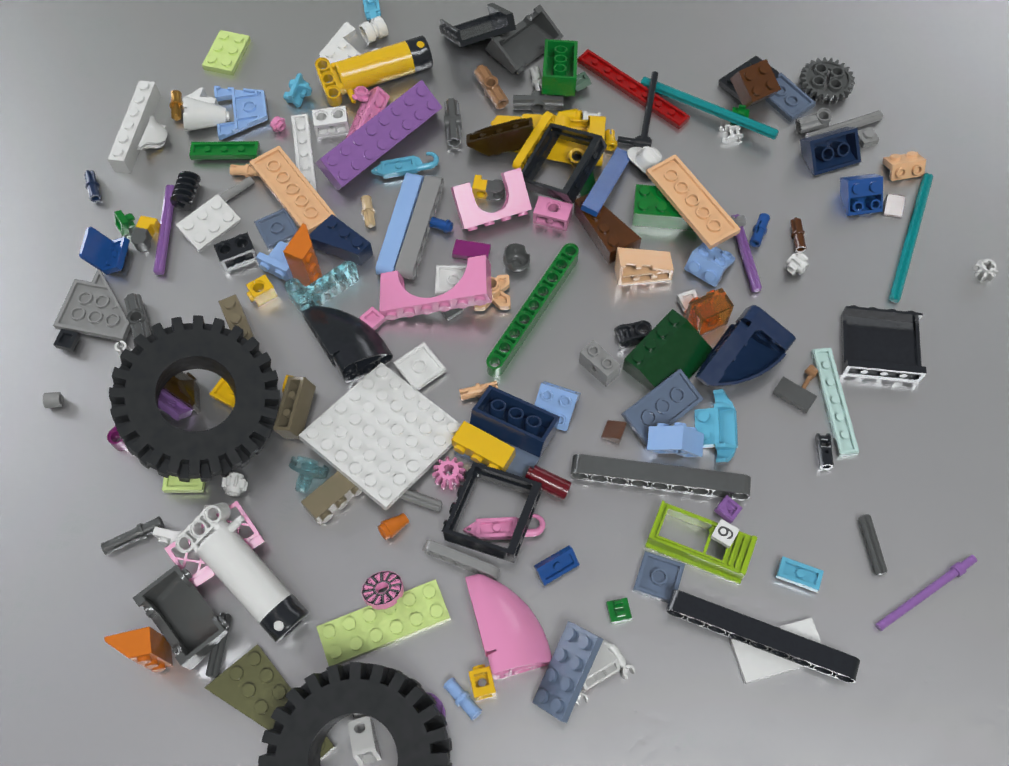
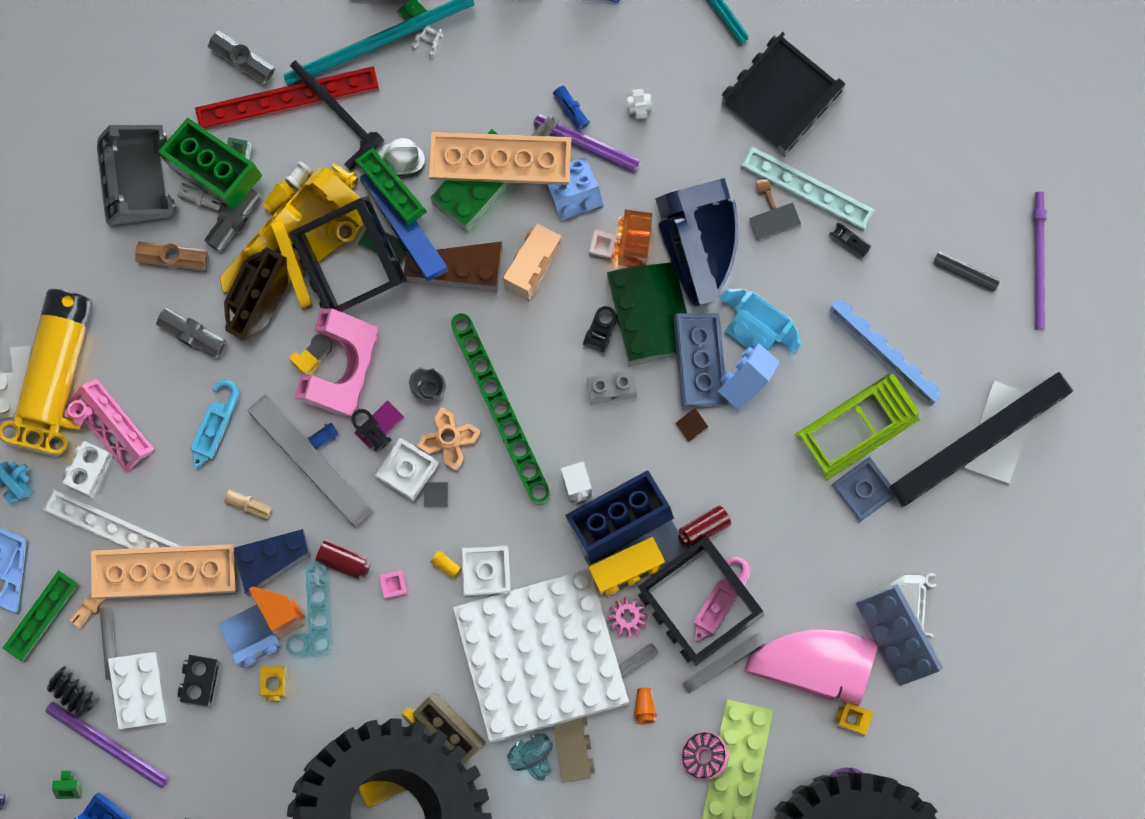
camera: 55 degrees left, 15 degrees up
leg [131,215,160,252] -> none
dark tan brick [218,294,255,340] -> none
sand blue tile [254,208,298,250] -> none
bright pink plate [270,116,286,132] -> none
black panel [301,306,393,383] -> none
medium lavender brick [315,80,442,191] -> none
light blue beam [376,173,424,275] -> none
bright pink arch [379,255,492,320] -> none
black panel [439,3,516,47] -> none
light blue pin [443,677,482,721] -> none
light nougat pin [459,380,498,401] -> none
bright pink brick [533,196,573,231] -> none
blue plate [534,545,580,586] -> none
light blue bracket [535,381,581,431] -> none
dark grey beam [571,454,751,500] -> none
green tile [606,598,632,624] -> none
white tile [710,519,740,549] -> none
medium lavender tile [714,495,742,524] -> none
medium azure plate [776,557,824,592] -> none
reddish brown axle [790,217,807,252] -> none
none -> dark grey piece [207,30,275,85]
none -> dark red brick [315,540,370,580]
none -> black connector [351,409,392,453]
none -> green tile [355,147,427,226]
none -> yellow pin [430,551,462,579]
none -> white brick [561,462,592,504]
none -> light blue plate [830,299,941,406]

